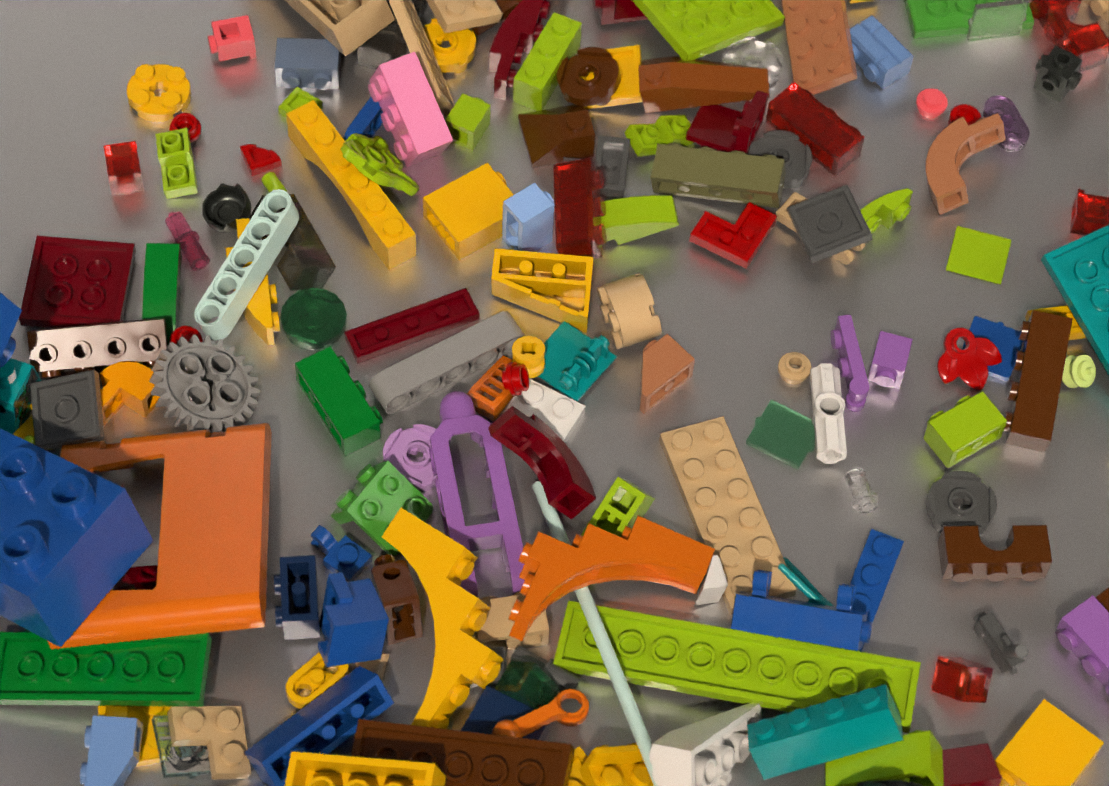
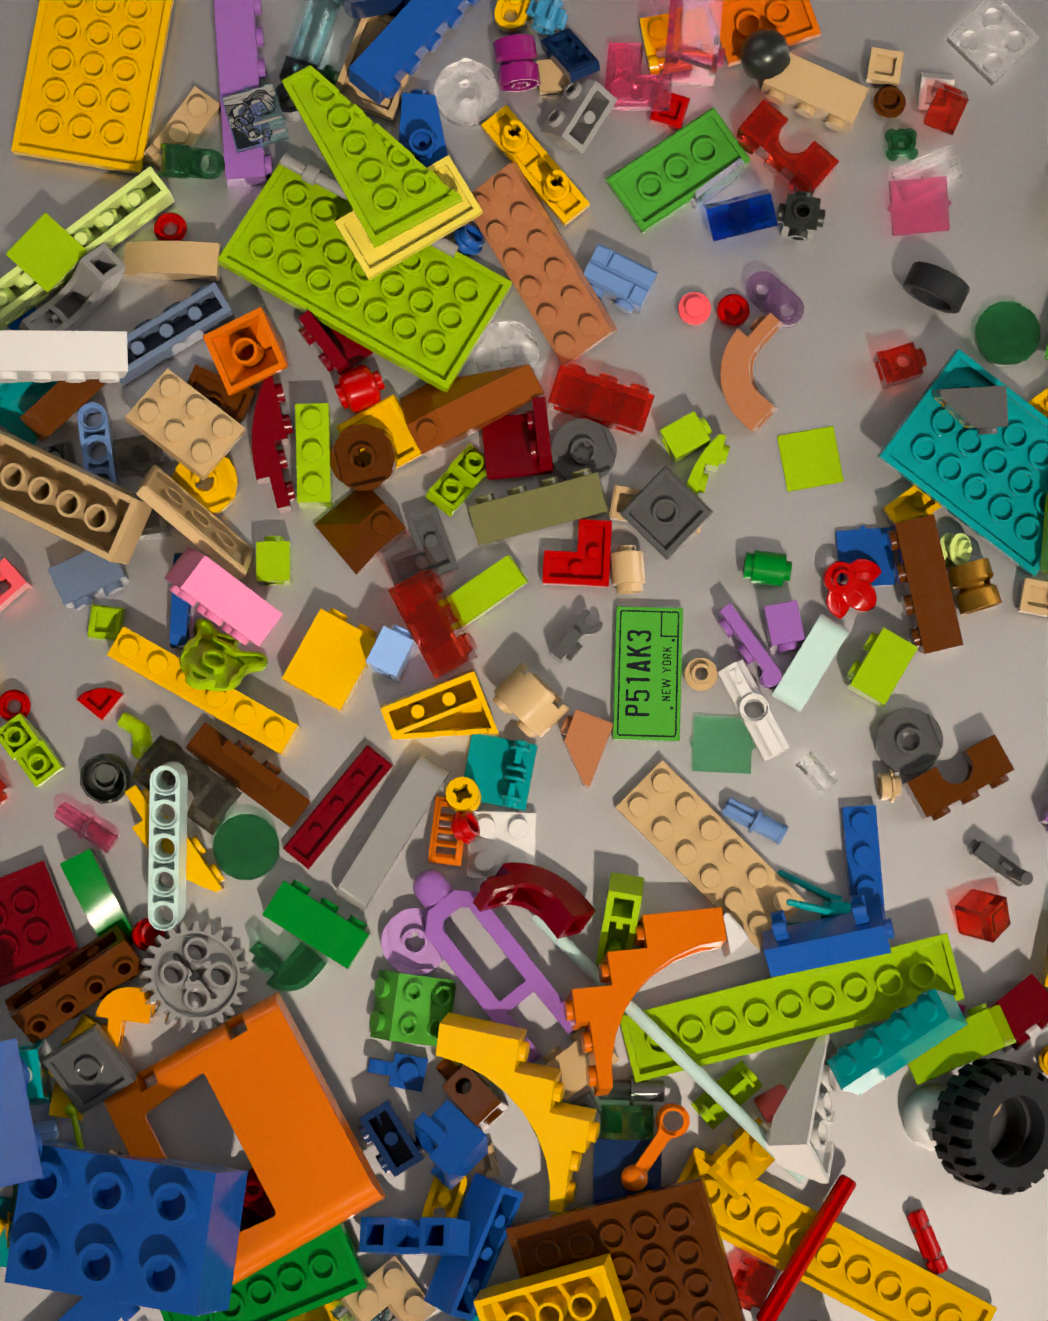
camera: 25 degrees left, 25 degrees up
none -> reddish brown bracket [186,723,310,827]
none -> clear green brick [249,940,329,991]
none -> red head [334,364,385,413]
none -> blue arch [359,1217,470,1256]
none -> dark grey plate [550,610,603,664]
none -> tan brick [611,545,646,594]
none -> bright green tile [613,606,683,742]
none -> lime brick [658,411,712,464]
none -> lime hinge [691,1060,763,1130]
none -> clear blue brick [703,189,778,241]
none -> medium blue axle [722,798,788,845]
none -> green brick [742,550,792,587]
none -> light aqua beam [771,614,849,712]
none -> tan plate [876,769,902,803]
none -> pearl gold wheel [947,558,1002,615]

